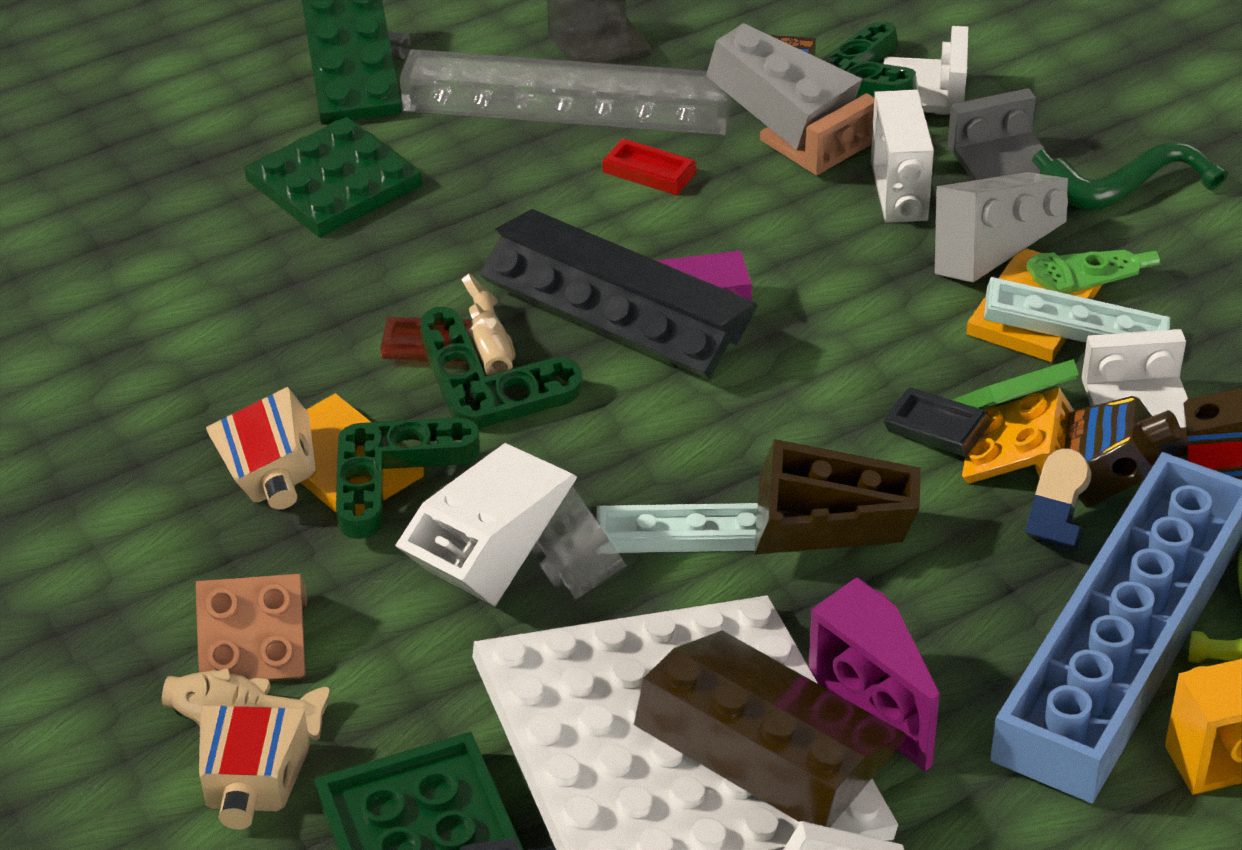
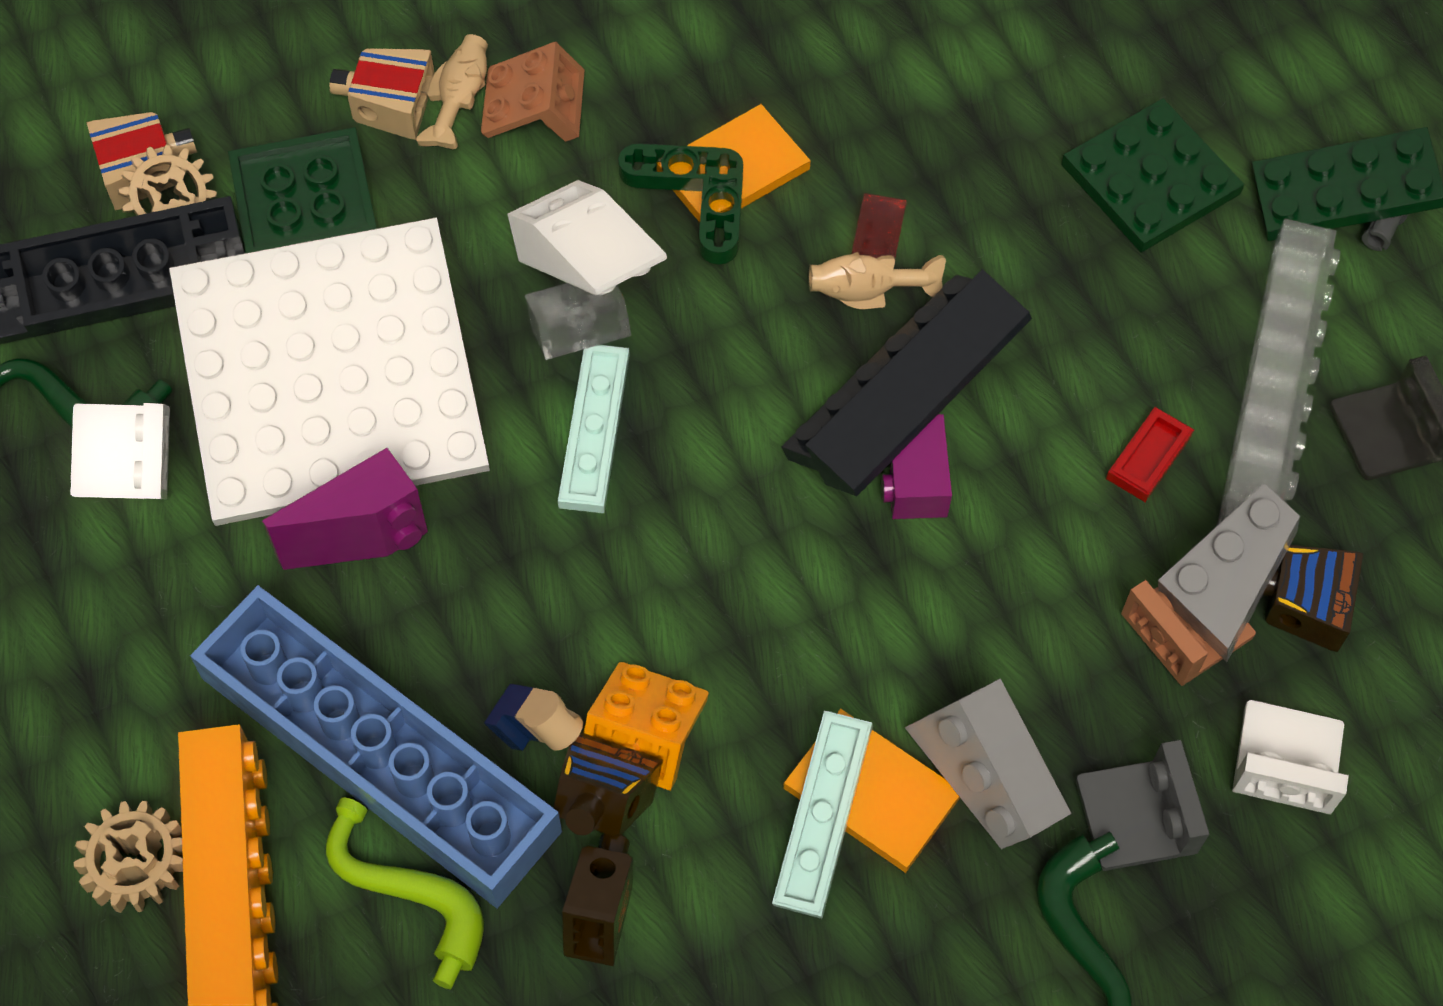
camera: 95 degrees right, 20 degrees up
tan torso [206,387,316,509] -> none
dark green beam [420,306,582,429] -> none
dark brown slope [634,630,906,828] -> none
dark brown wedge [754,439,921,555] -> none
dark green beam [822,22,919,98] -> none
white window [871,90,934,223] -> none
black tile [883,387,992,457] -> none
bright green tile [952,359,1079,410] -> none
bright green piece [1026,250,1160,294] -> none
white bracket [1082,329,1188,427] -> none

